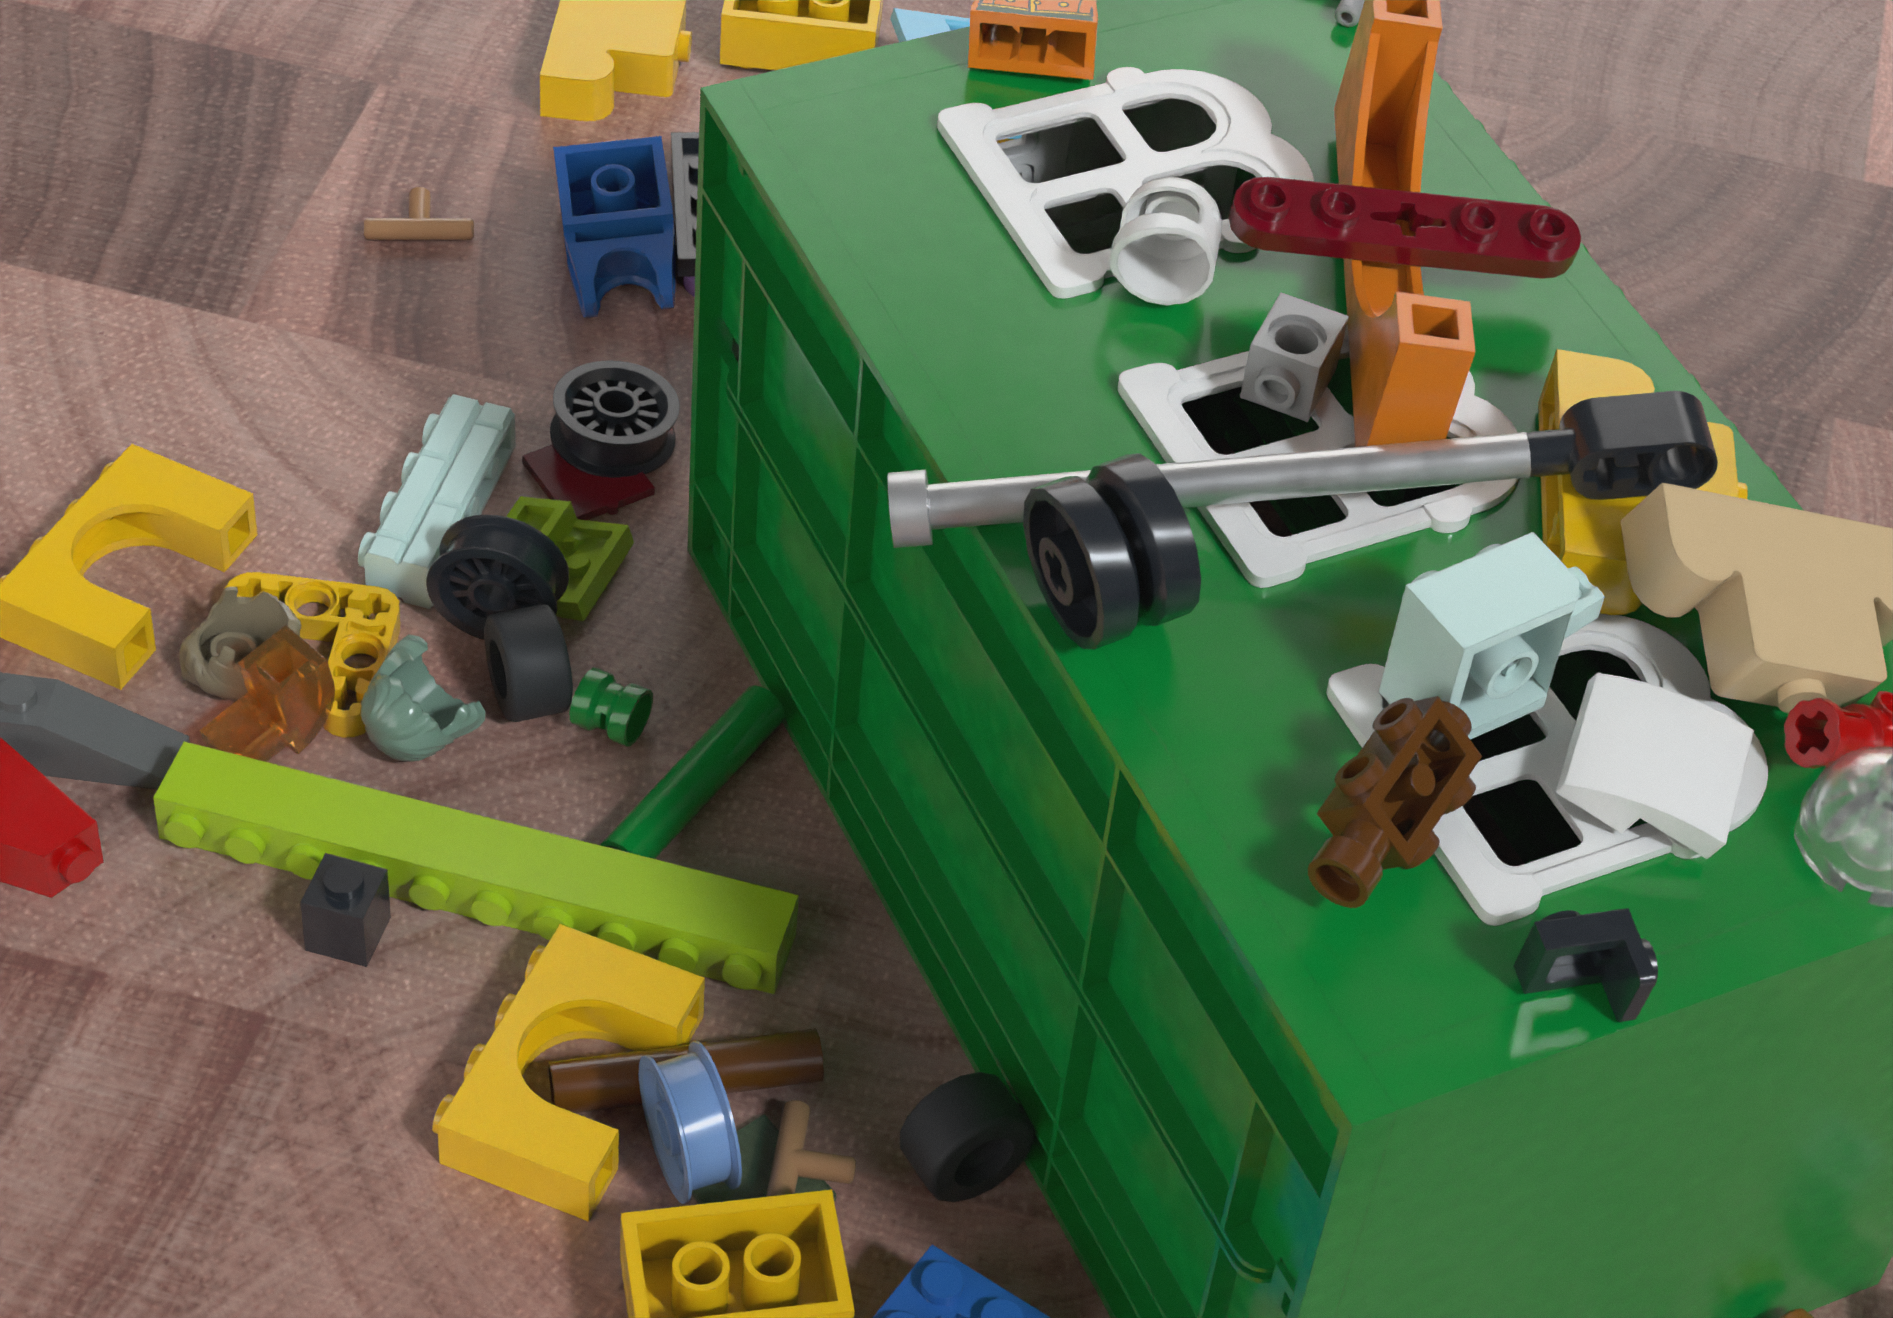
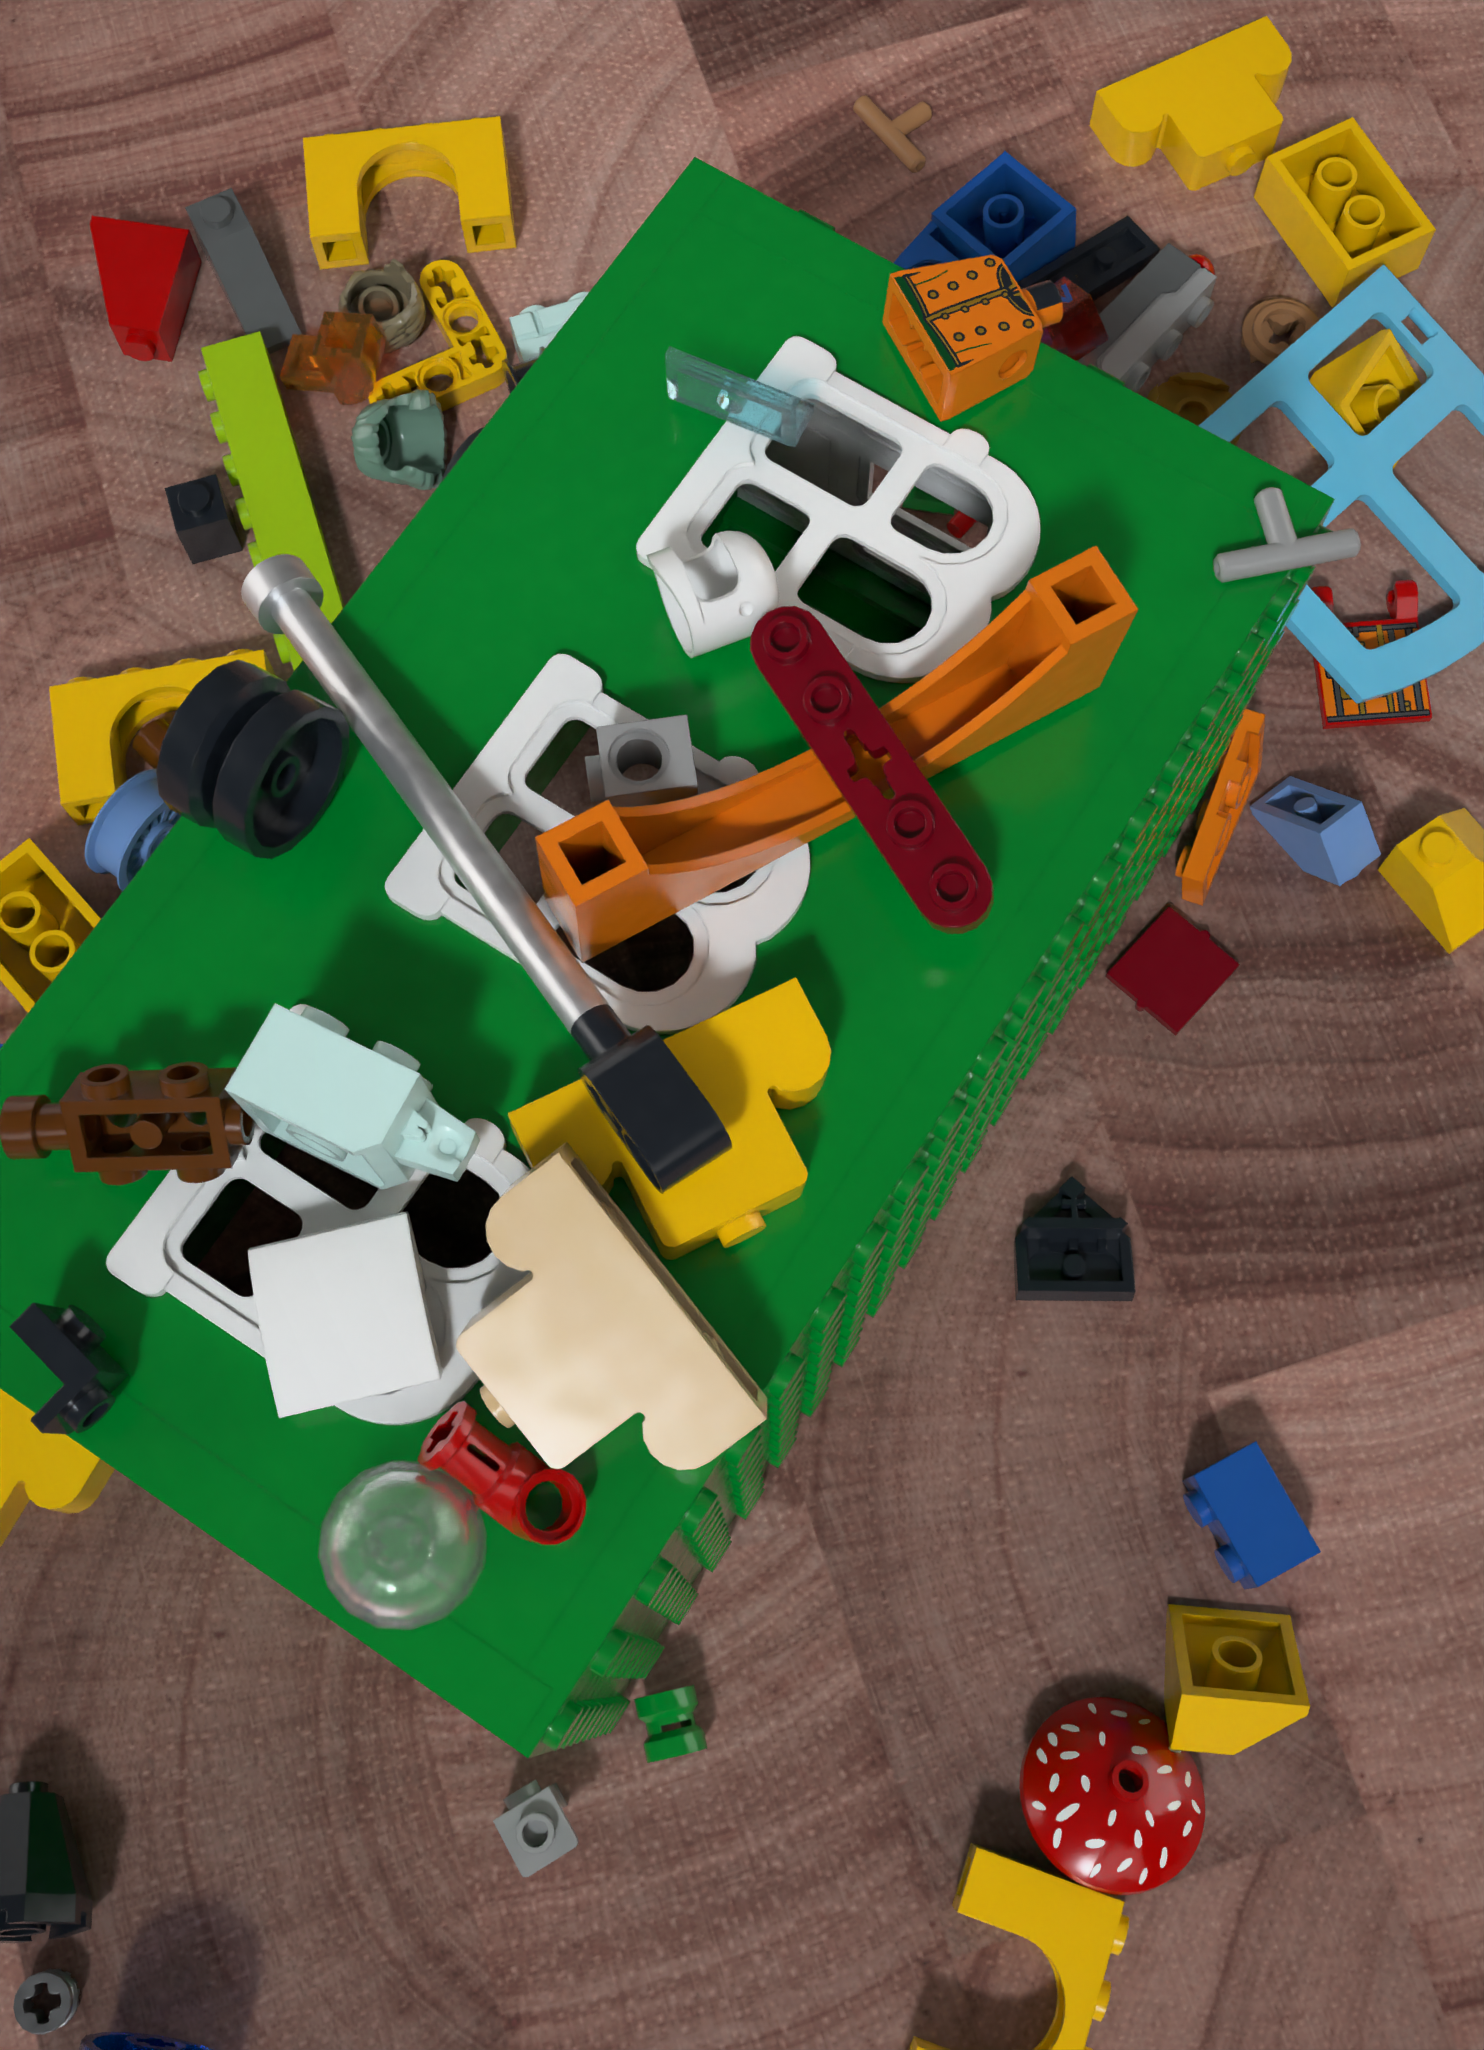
camera: 65 degrees right, 25 degrees up
none -> clear light blue slope [665,346,814,447]

